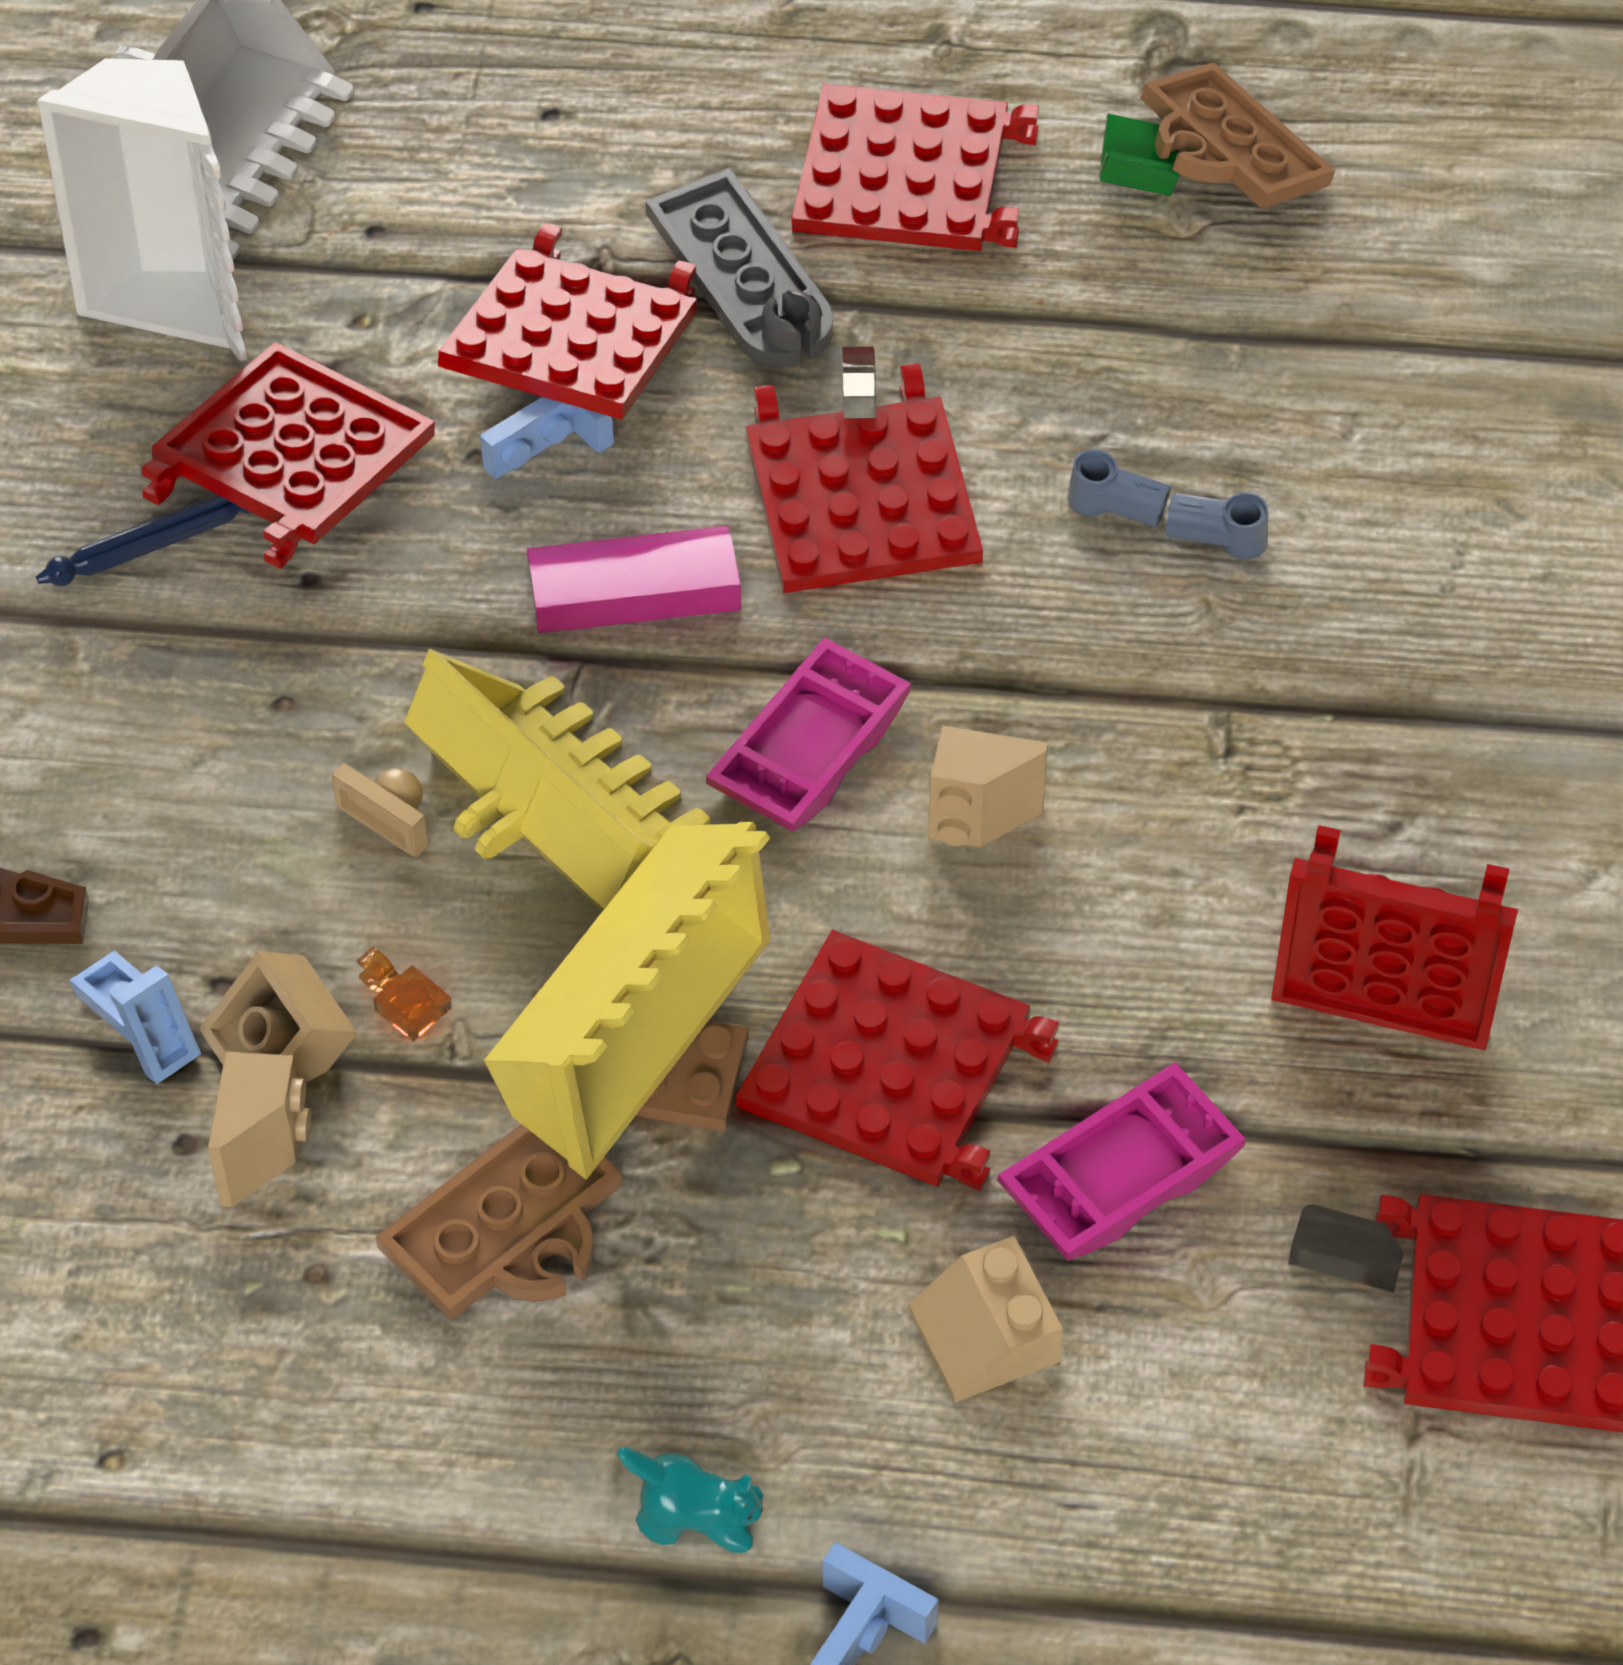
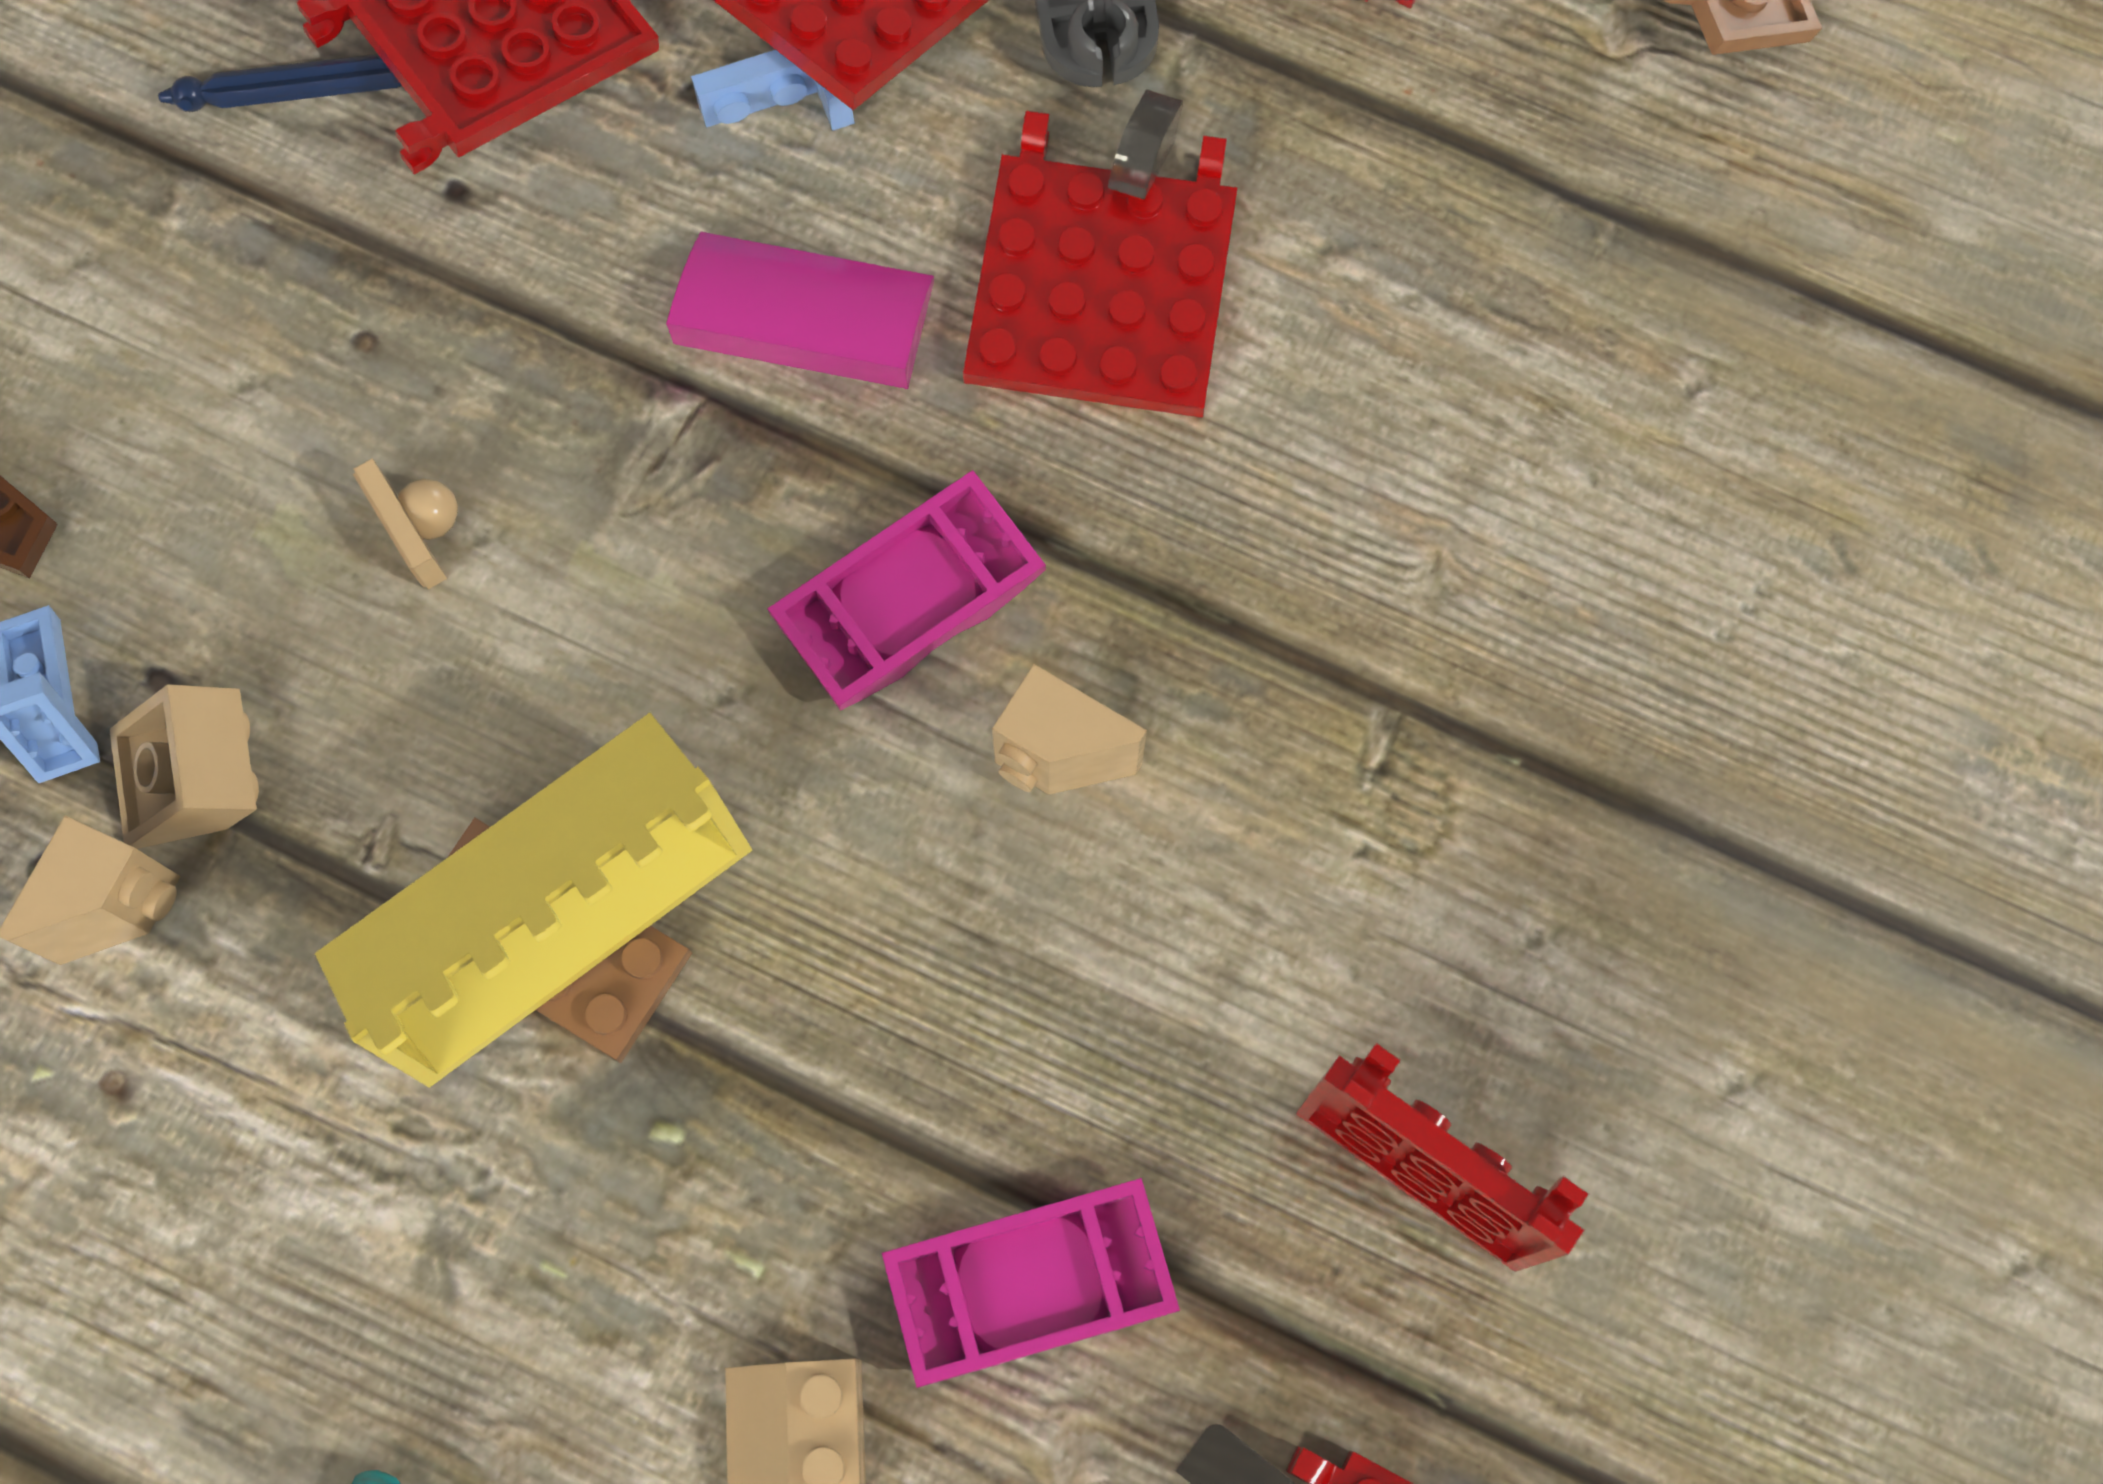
camera: 20 degrees right, 20 degrees up
clear orange plate [357,947,452,1042] -> none
medium nougat plate [376,1124,623,1321] -> none
light yellow piece [404,649,710,912] -> none
red plate [736,929,1059,1191] -> none
sand blue piece [1067,449,1172,527] -> none
sand blue piece [1166,493,1268,560] -> none

